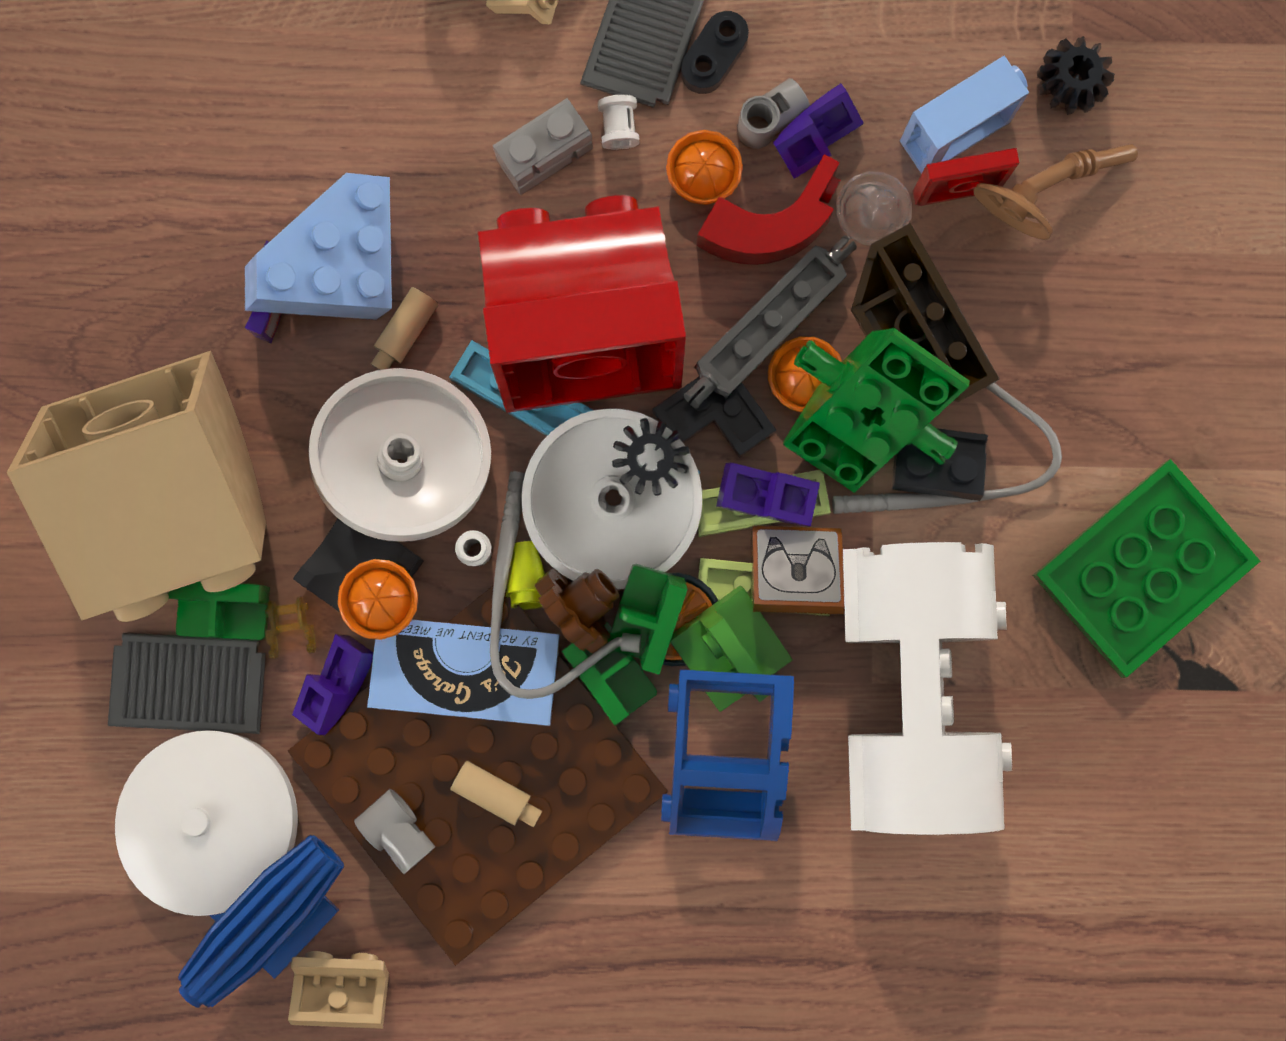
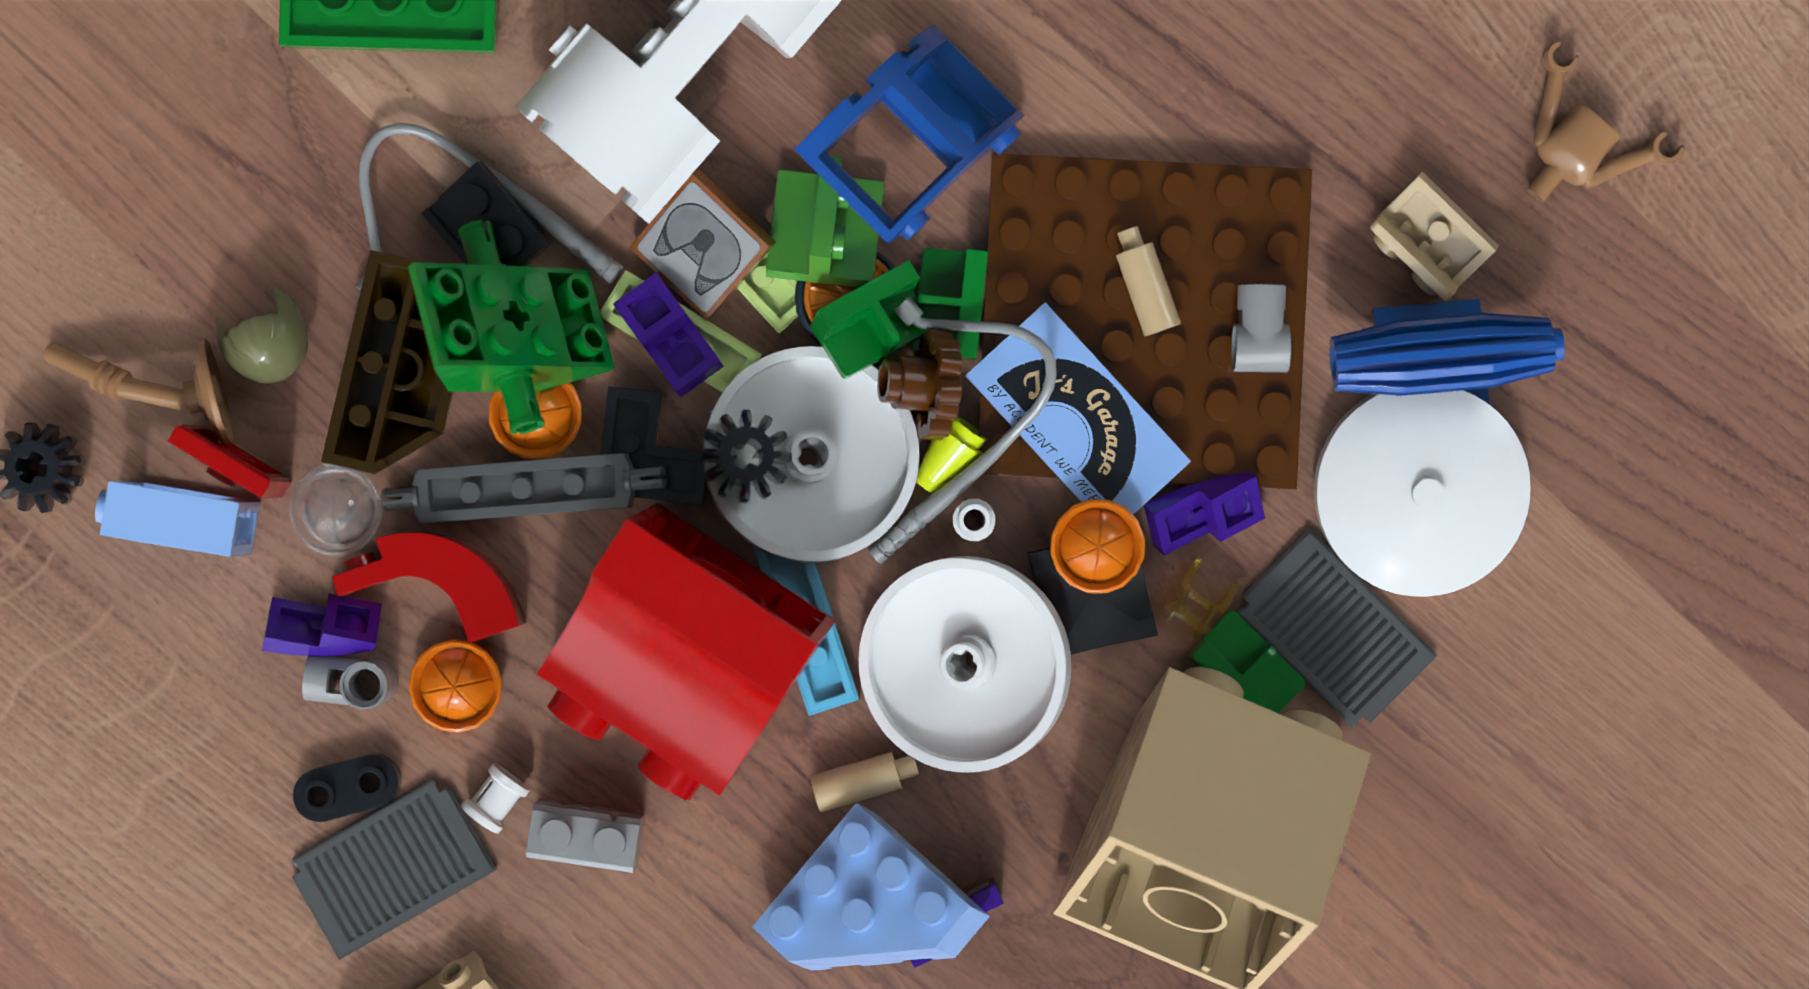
camera: 145 degrees left, 5 degrees up
none -> olive hair [216,288,308,384]

